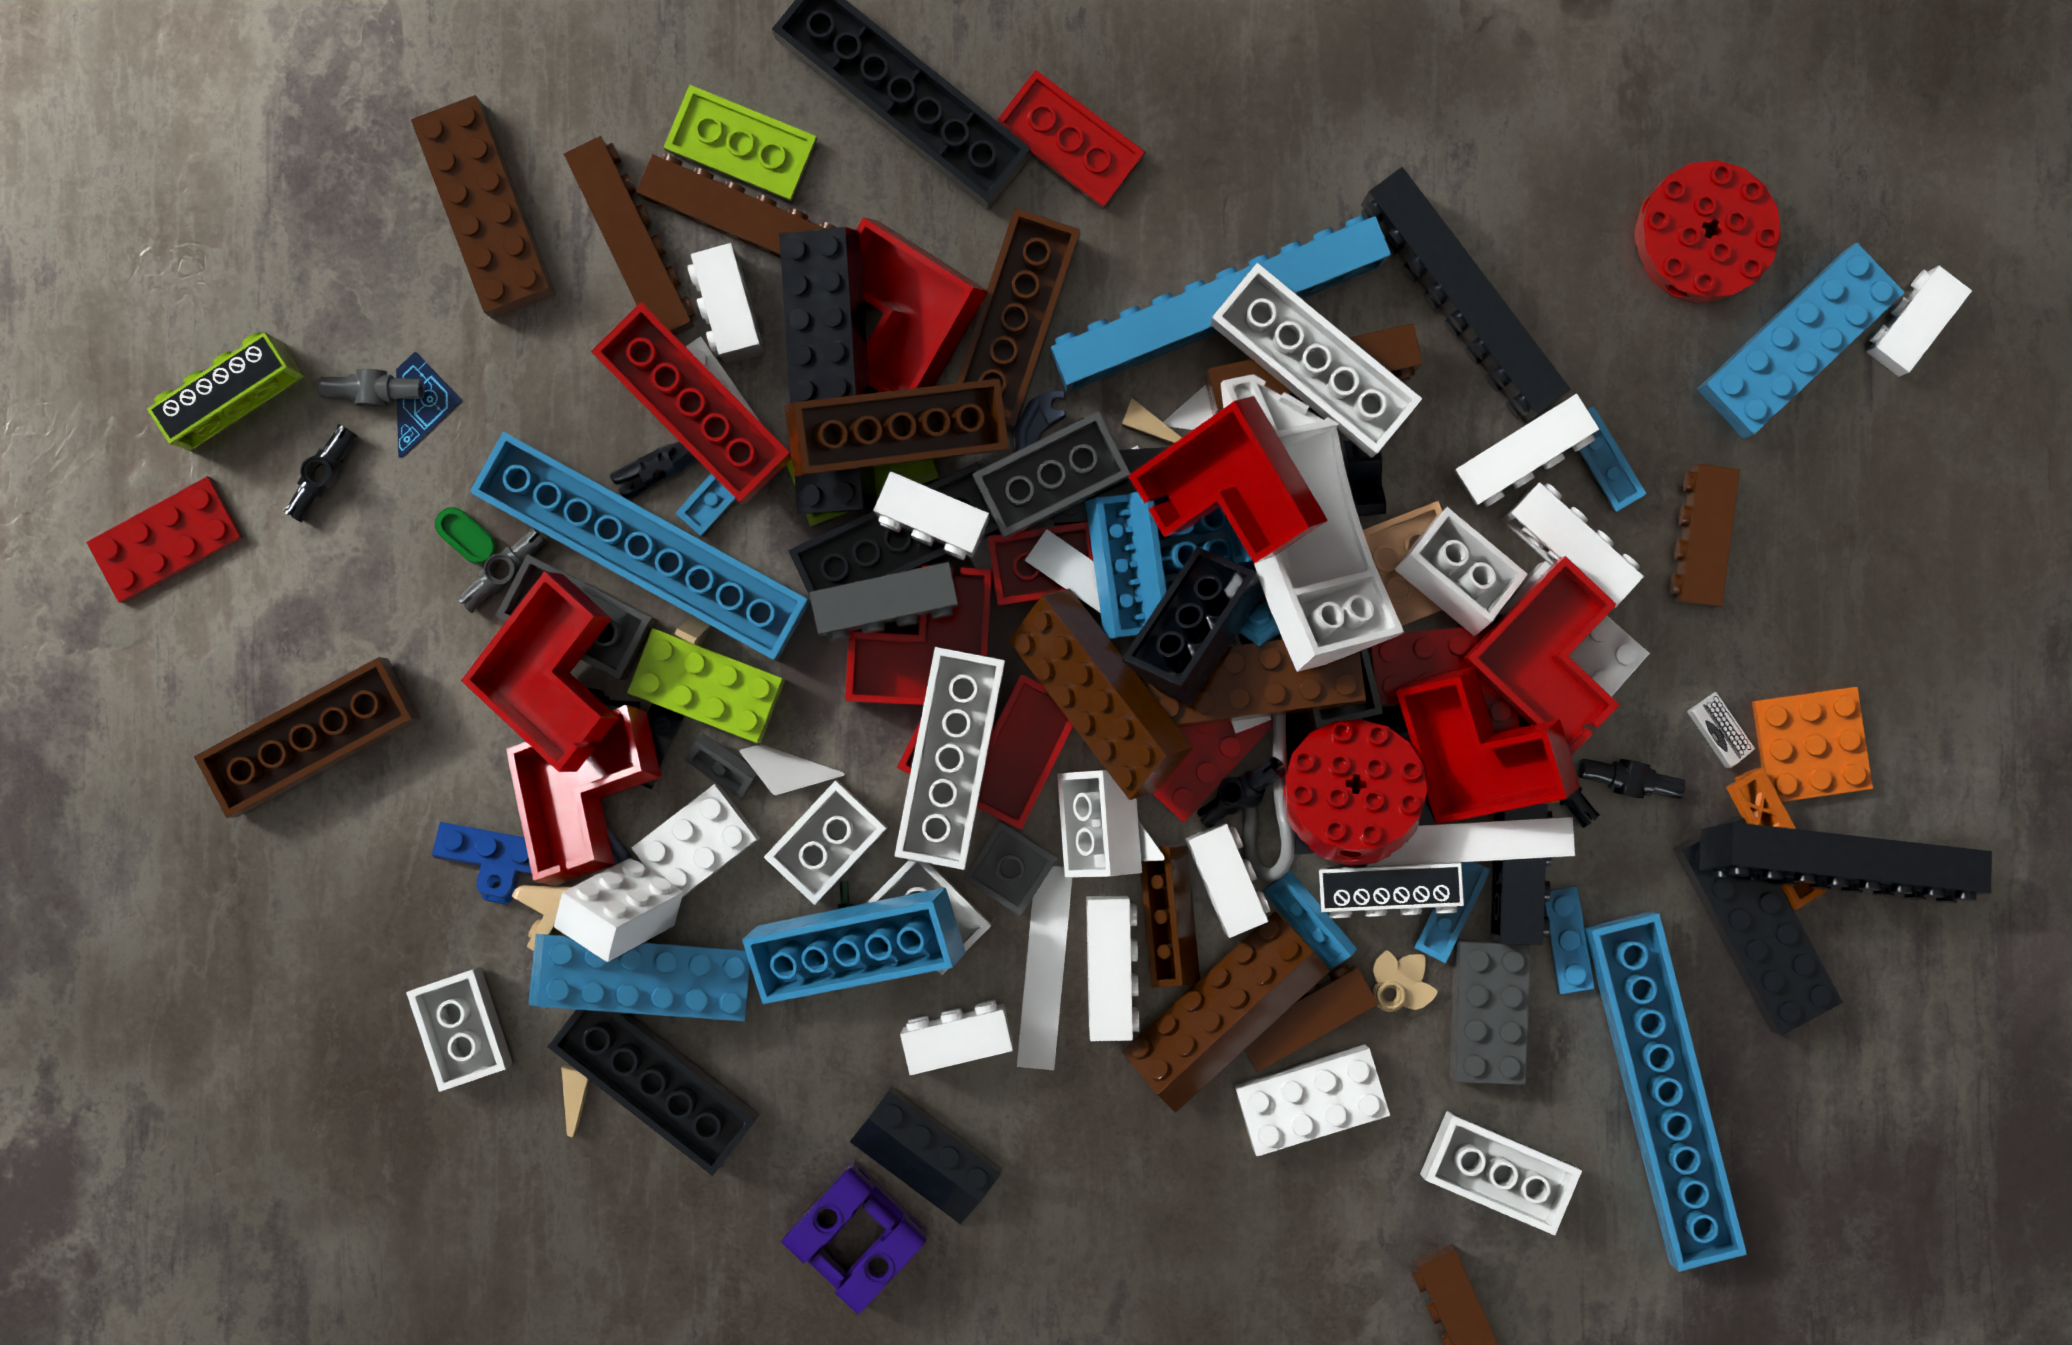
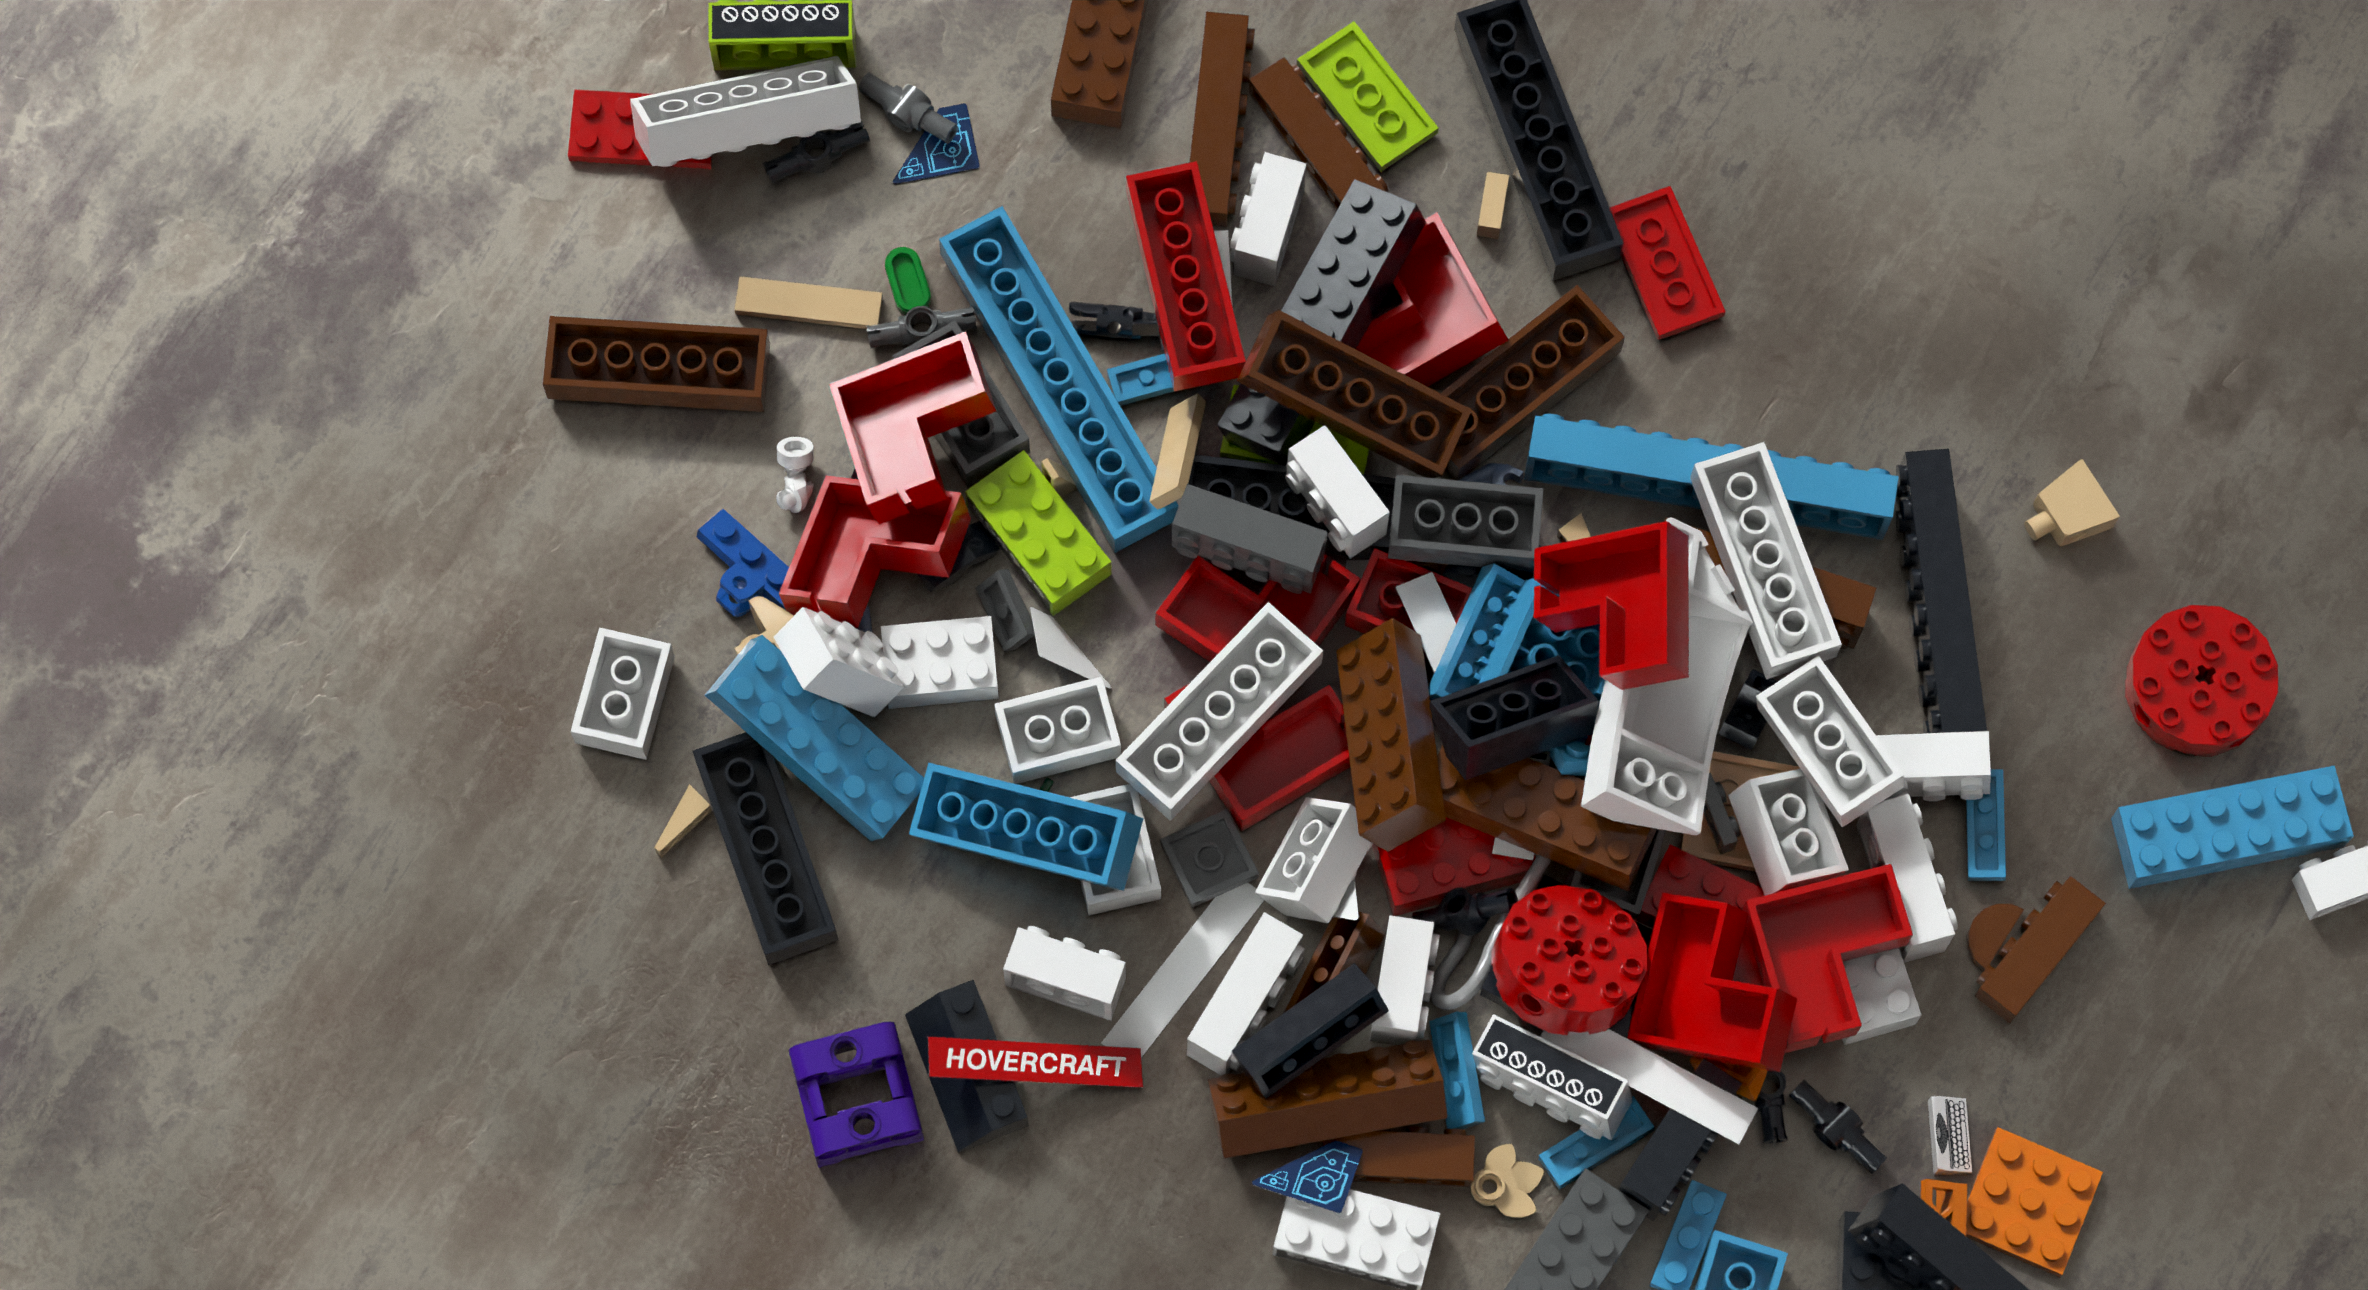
camera: 30 degrees right, 15 degrees down
none -> white brick [630,56,861,167]
none -> tan tile [735,277,883,329]
none -> white arm [776,437,814,513]
none -> red sticker [928,1037,1143,1088]
none -> tan tile [1149,393,1206,510]
none -> black brick [1231,963,1389,1099]
none -> dark blue sticker [1252,1140,1363,1213]
none -> tan piece [1476,172,1509,239]
none -> dark grey plate [1703,773,1740,855]
none -> white brick [1756,655,1905,827]
none -> reddish brown tile [1967,904,2024,971]
none -> tan torso [2024,459,2120,546]

